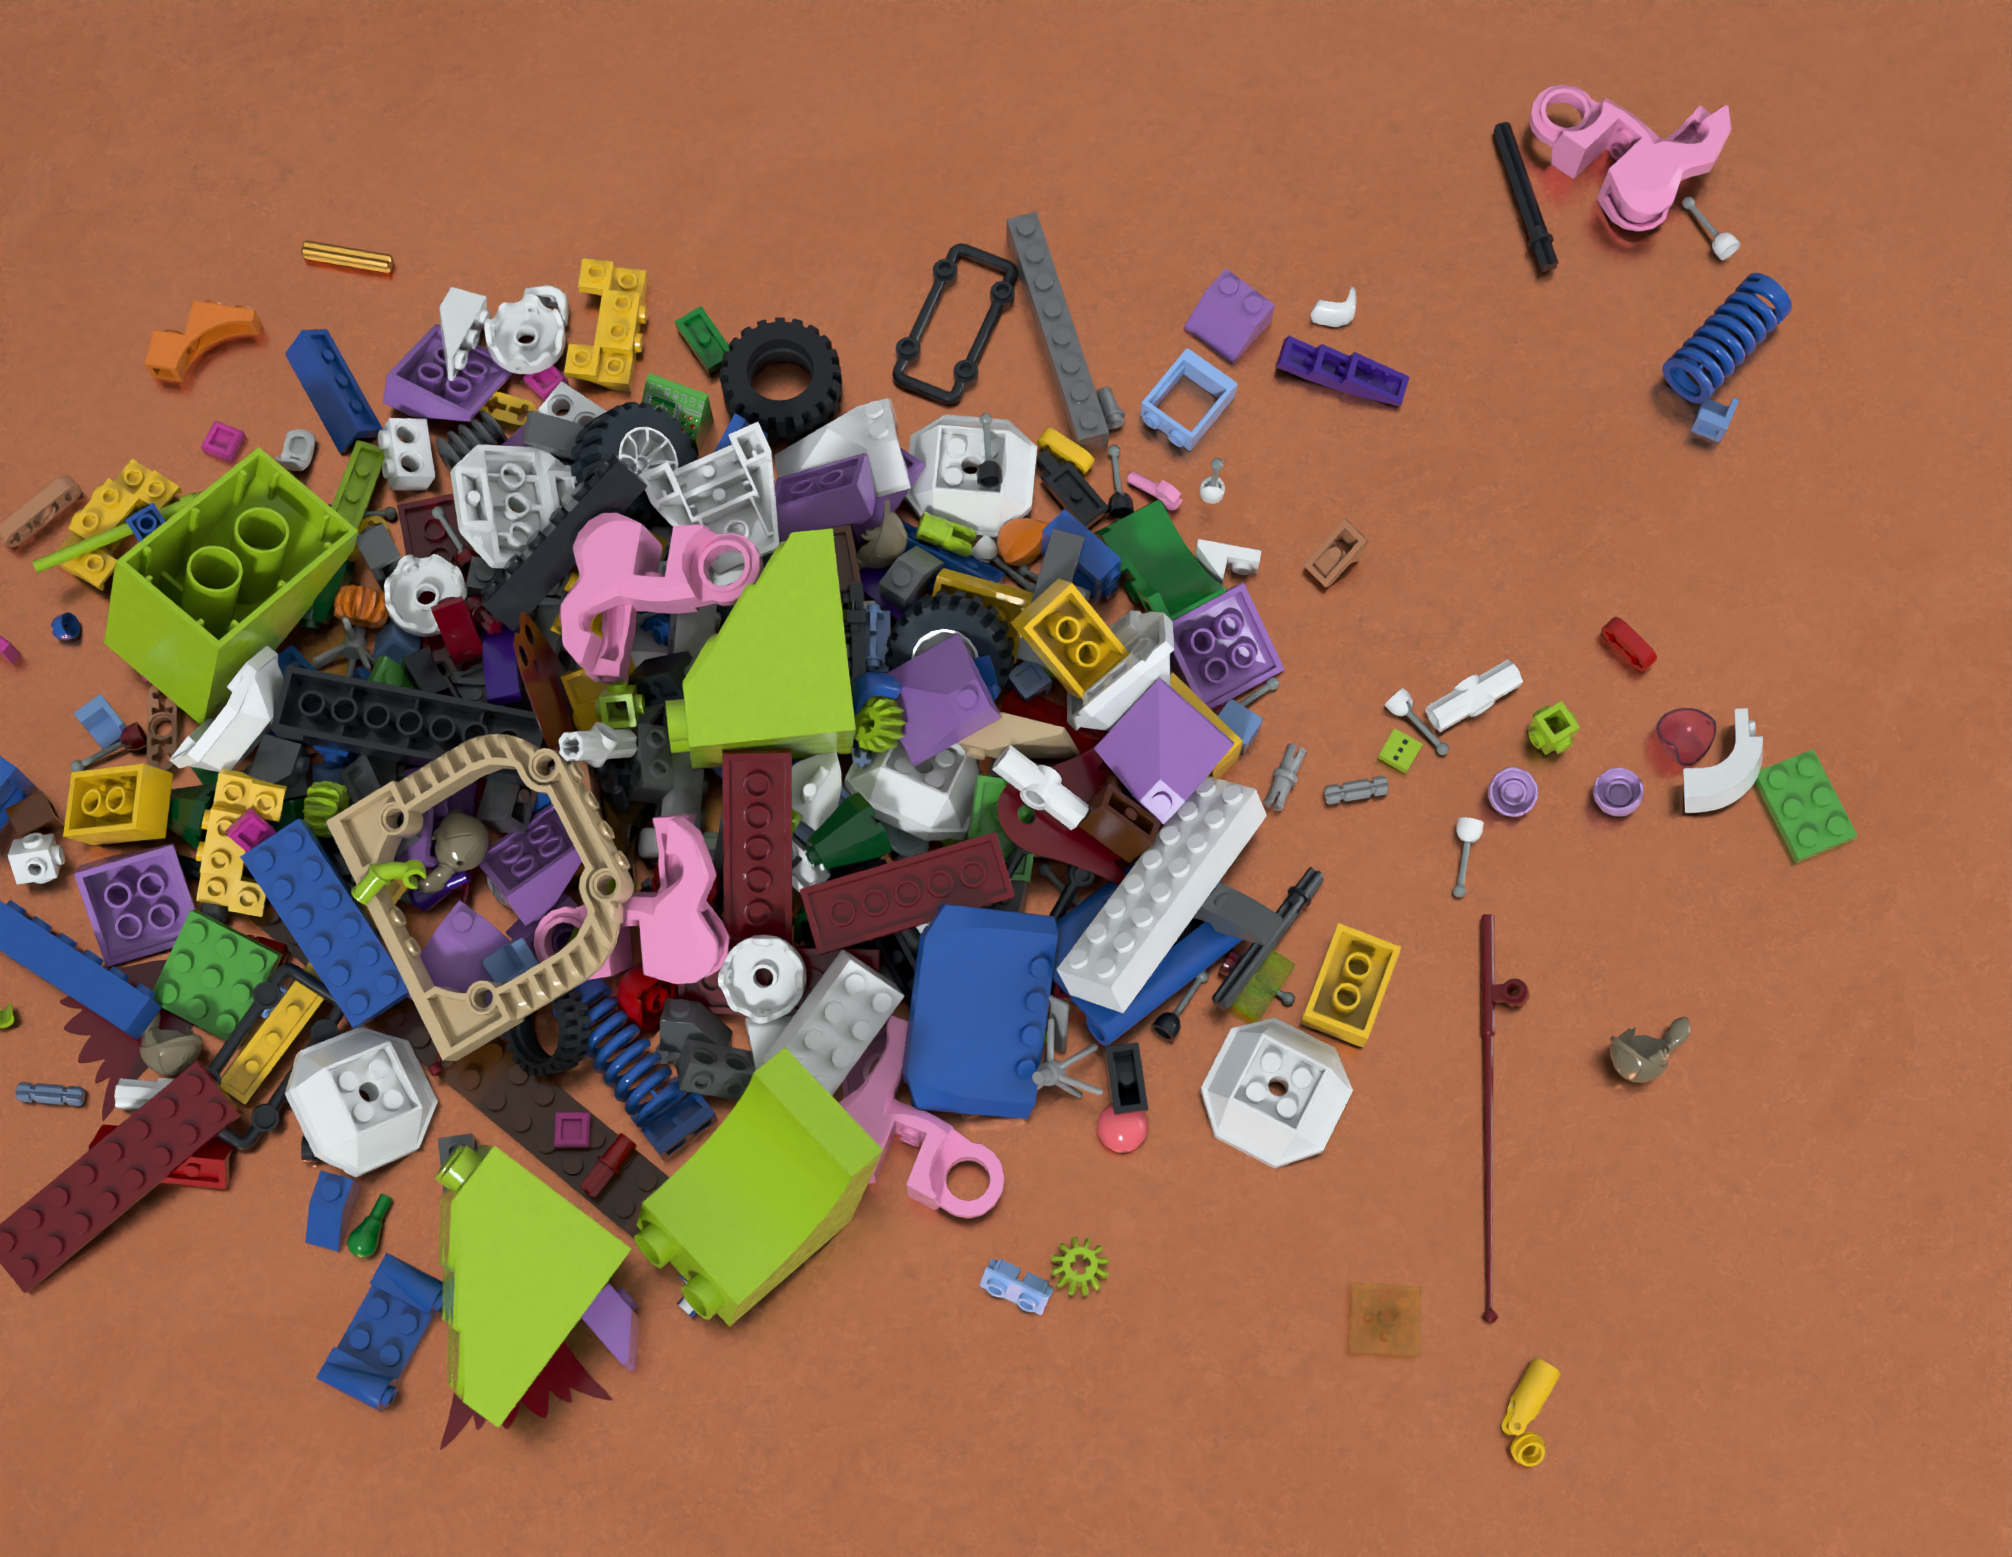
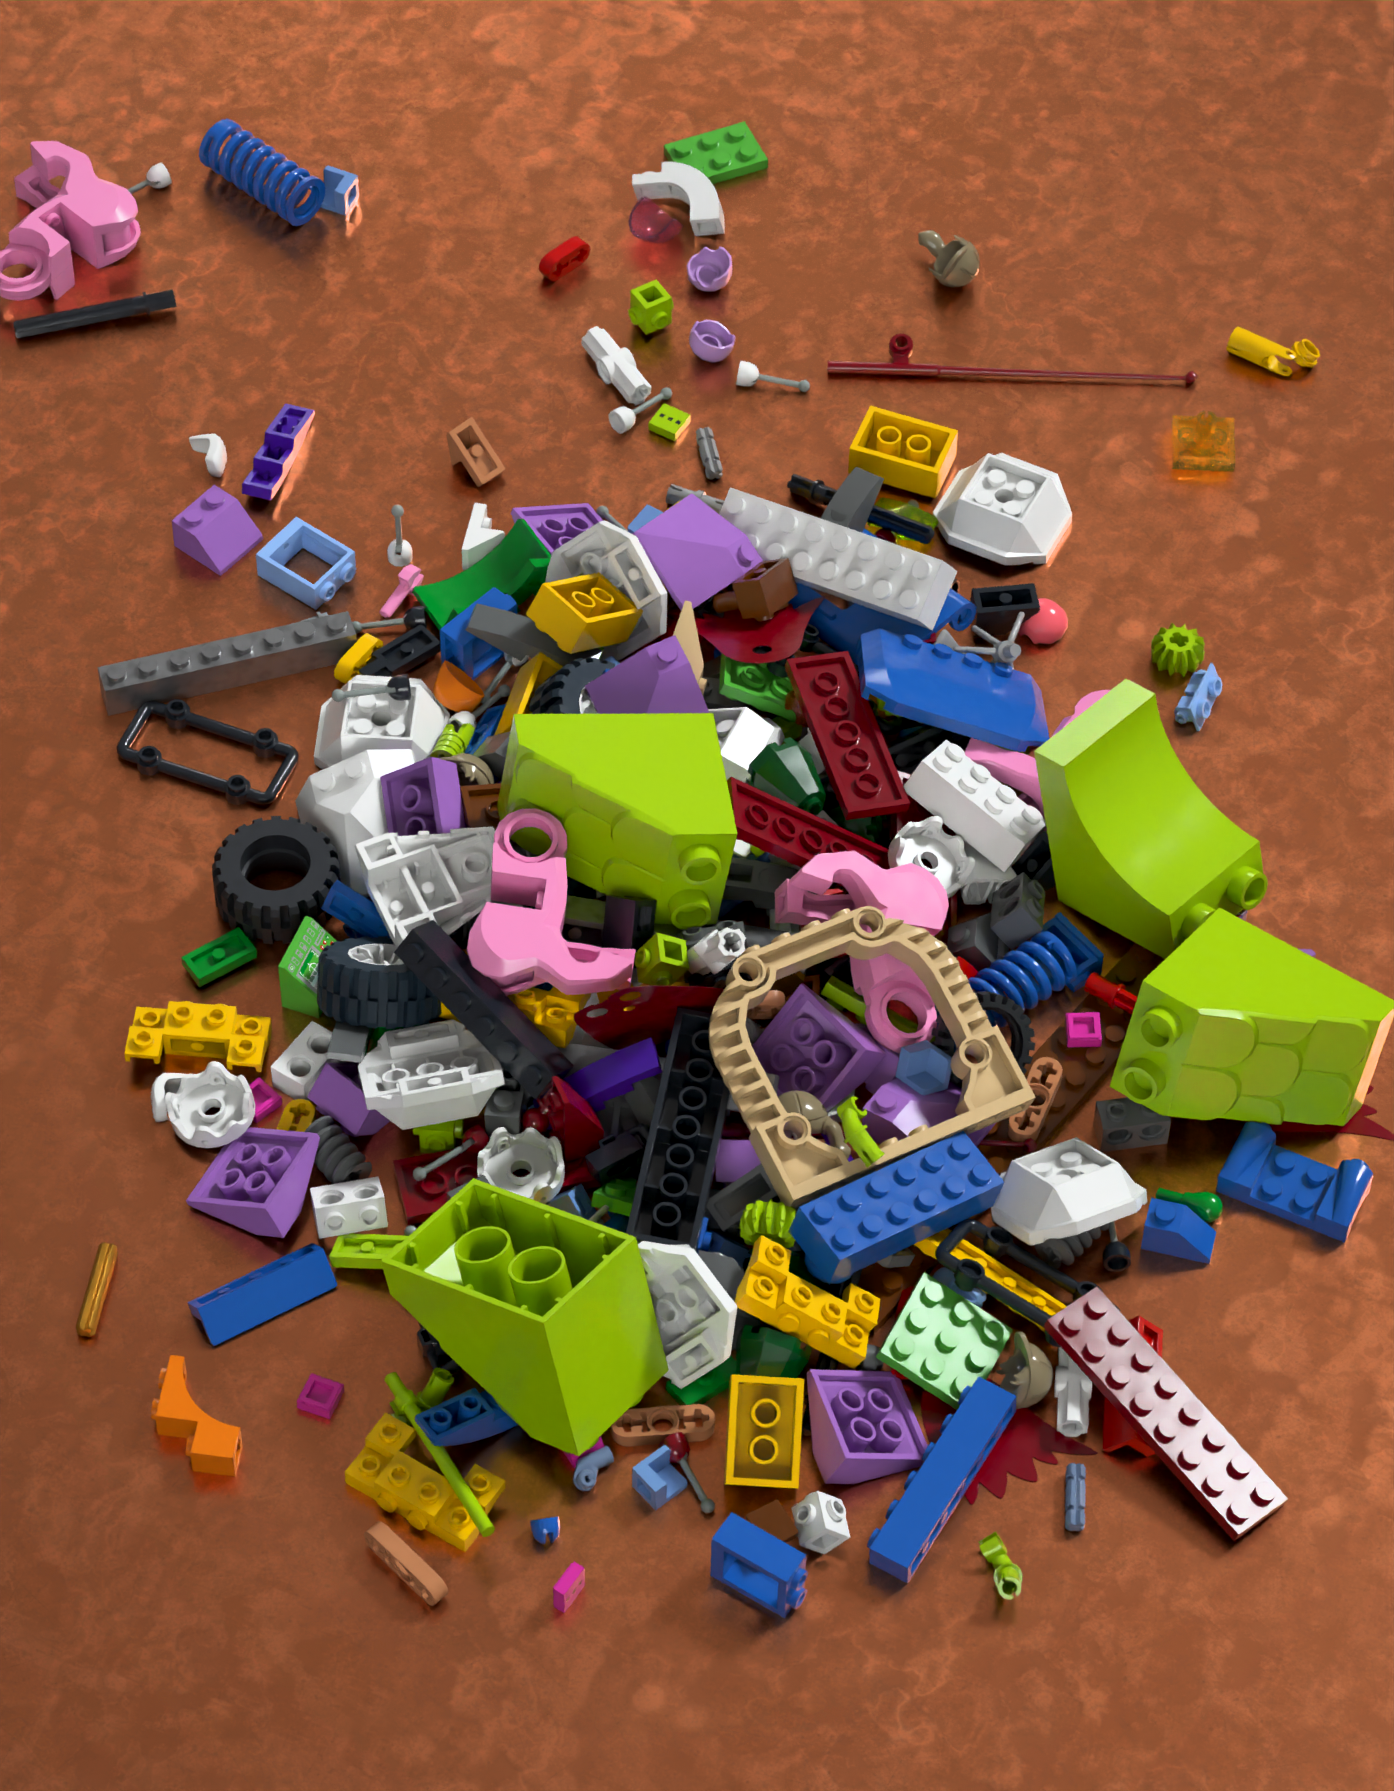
camera: 90 degrees left, 20 degrees down
dark pink tile [226,808,276,852] -> none
white hair [275,429,316,471] -> none
white slope [440,287,491,381] -> none
white piece [992,745,1089,830] -> none
none -> sand blue arm [573,1446,614,1491]
none -> nougat beam [1008,1057,1063,1142]

